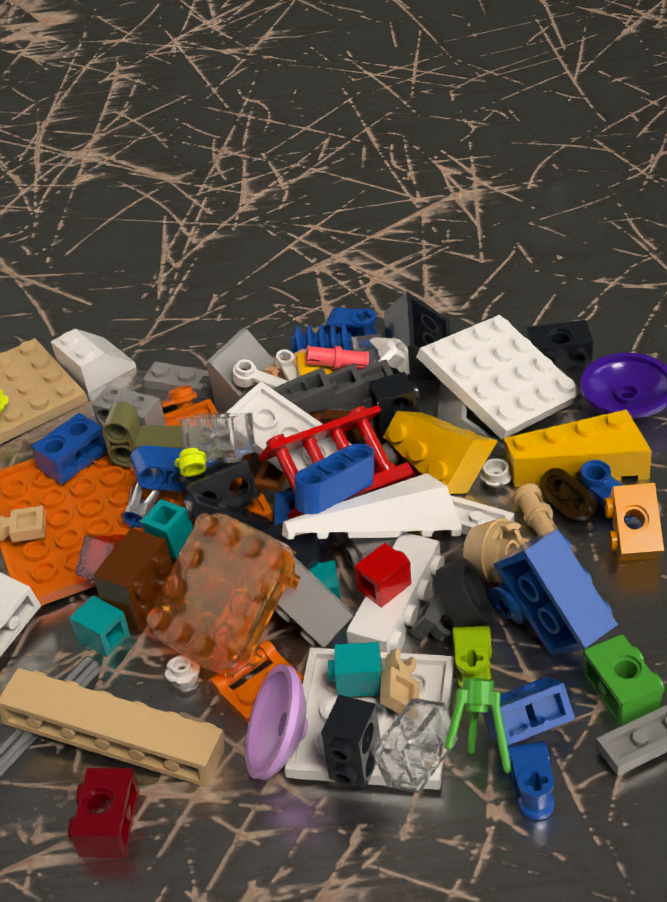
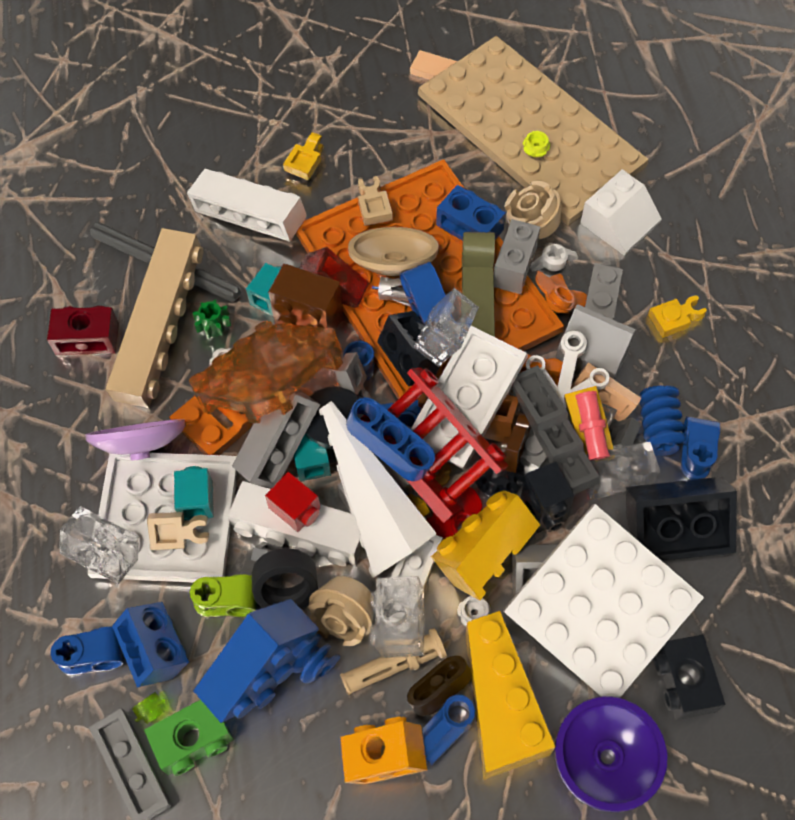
camera: 80 degrees right, 20 degrees up
teal brick [140,499,196,559] -> none
neon yellow plate [175,448,207,477] -> none
black hinge [183,491,273,533] -> none
black brick [321,694,382,789] -> none
white piece [370,337,410,376] -> none
bright green plant [445,678,511,774] -> none
none -> clear neon green plate [132,692,165,724]
none -> green gear [192,300,231,339]
none -> tan dish [348,227,438,277]
none -> clear brick [370,576,424,658]
none -> tan cone [504,181,561,240]
none -> yellow plate [648,296,707,338]

